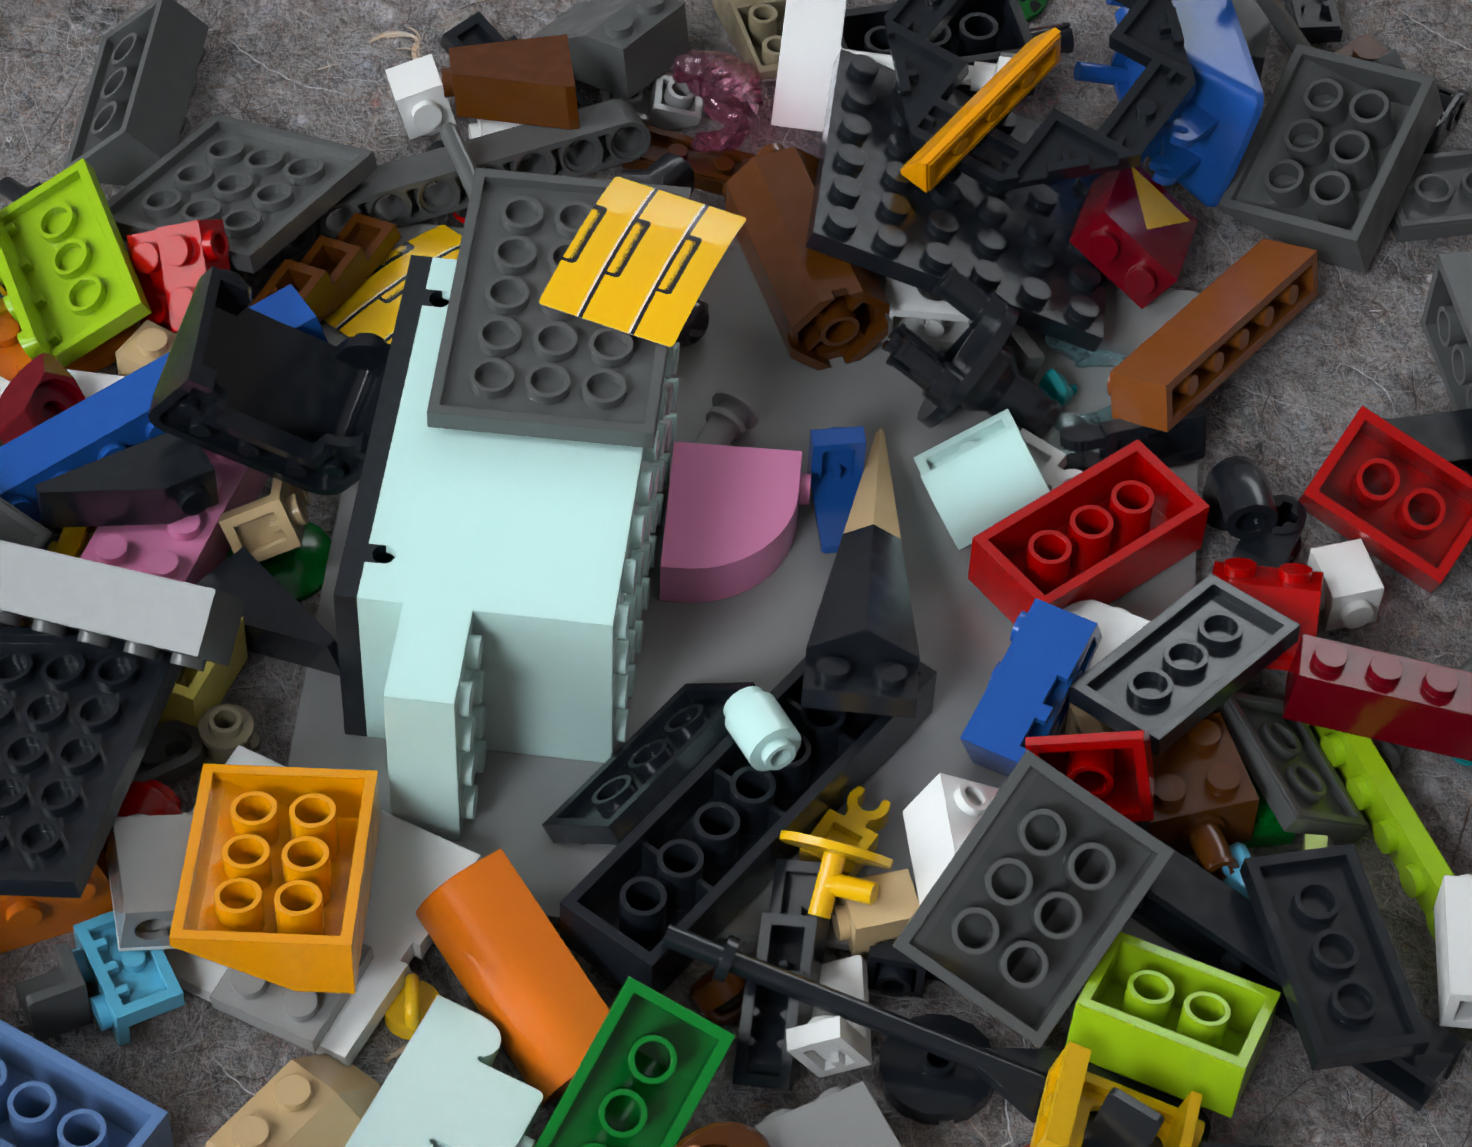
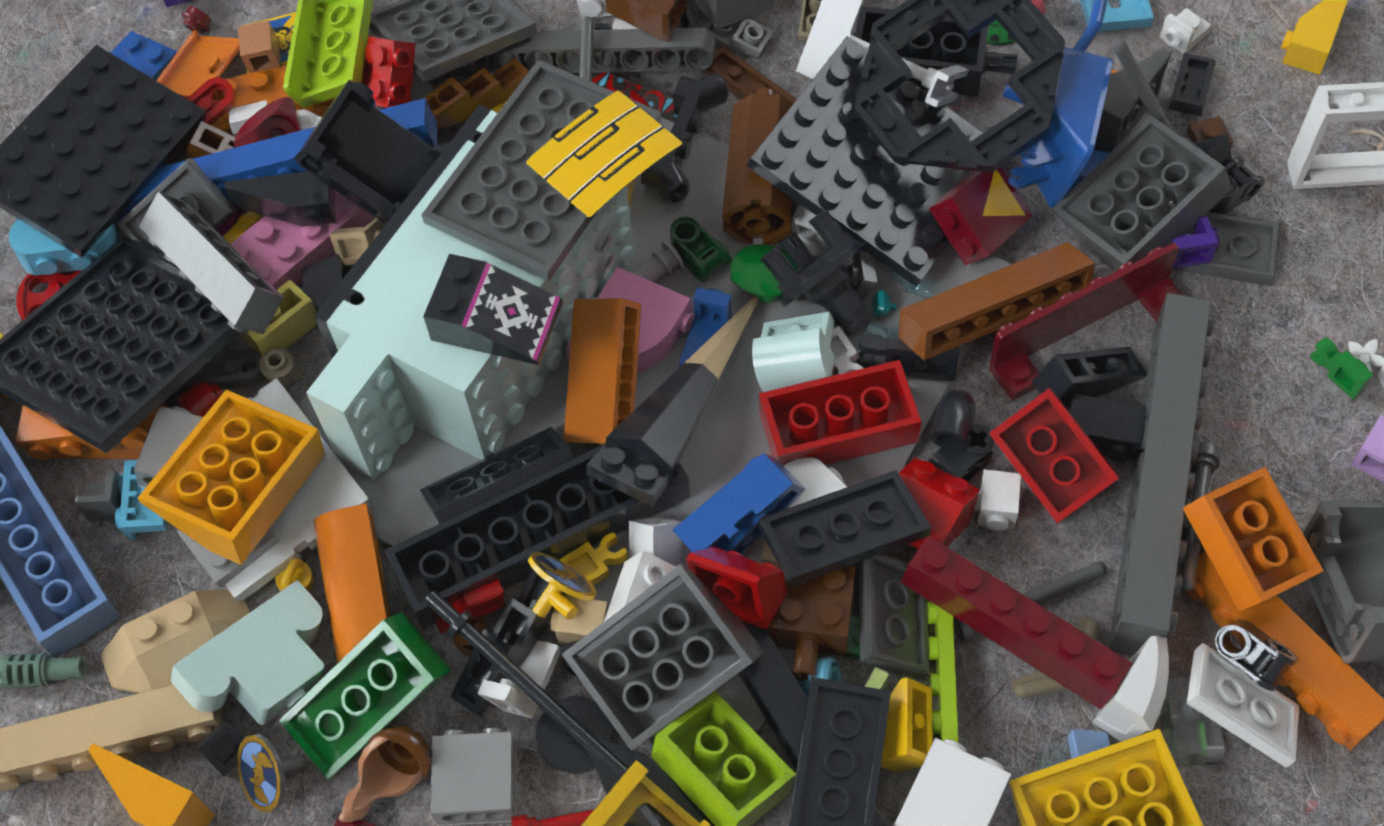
camera: 30 degrees right, 10 degrees up
clear pink hair [671,49,764,154] -> none
light aqua brick [723,686,801,771] -> none
light orange slope [900,27,1061,193] -> none
none -> black slope [423,253,563,365]
none -> red tile [435,580,505,634]
none -> orange brick [564,298,642,446]
none -> white panel [629,516,682,567]
none -> dark green piece [670,216,731,283]
none -> green dish [730,244,797,303]
none -> yellow slope [881,677,933,773]
none -> dark red bracket [989,242,1184,401]
none -> black slope [1032,346,1148,407]
none -> dark purple bracket [1171,216,1220,269]

